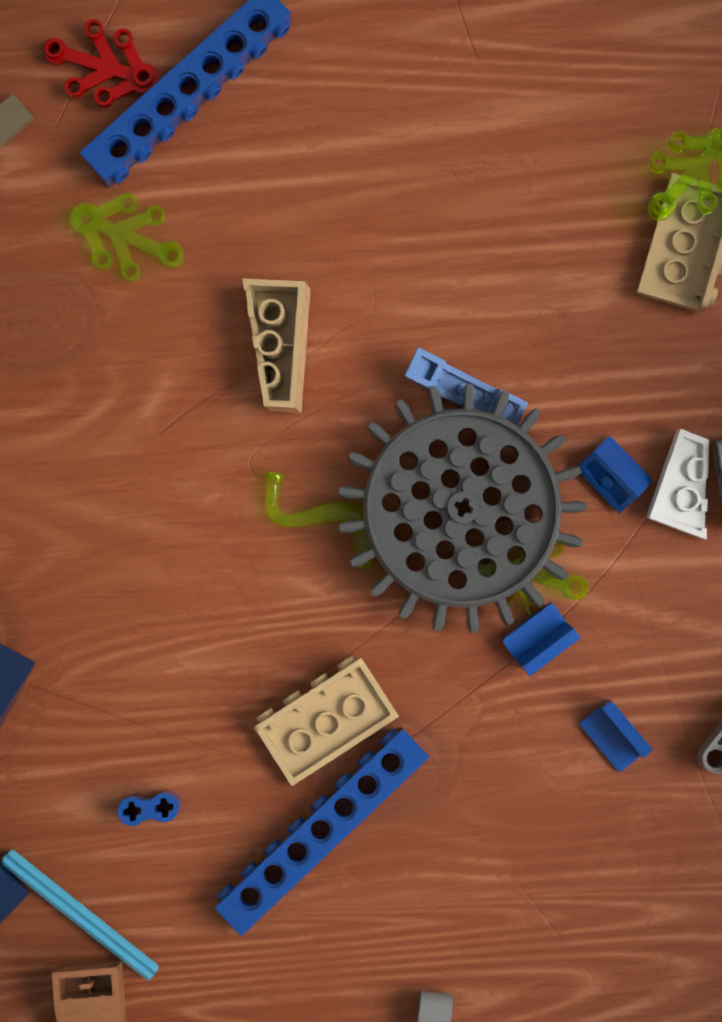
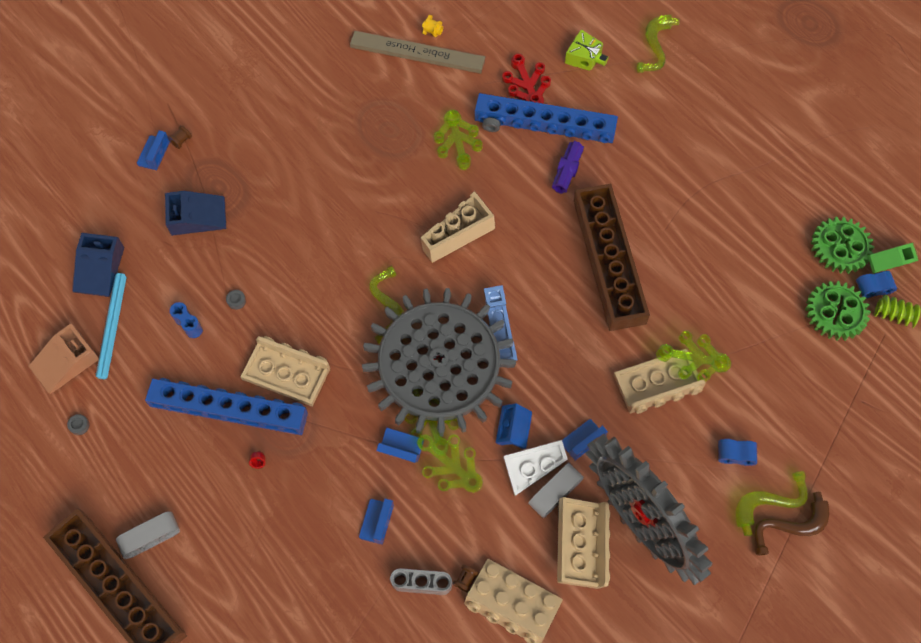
camera: 60 degrees right, 20 degrees down
none -> dark grey tile [226,290,246,310]
none -> red hinge [249,451,266,469]
none -> clear neon green plant [417,434,483,493]
none -> dark grey tile [482,118,501,132]
none -> dark purple piece [552,141,584,194]
none -> blue panel [562,419,608,461]
none -> reddish brown brick [573,184,650,331]

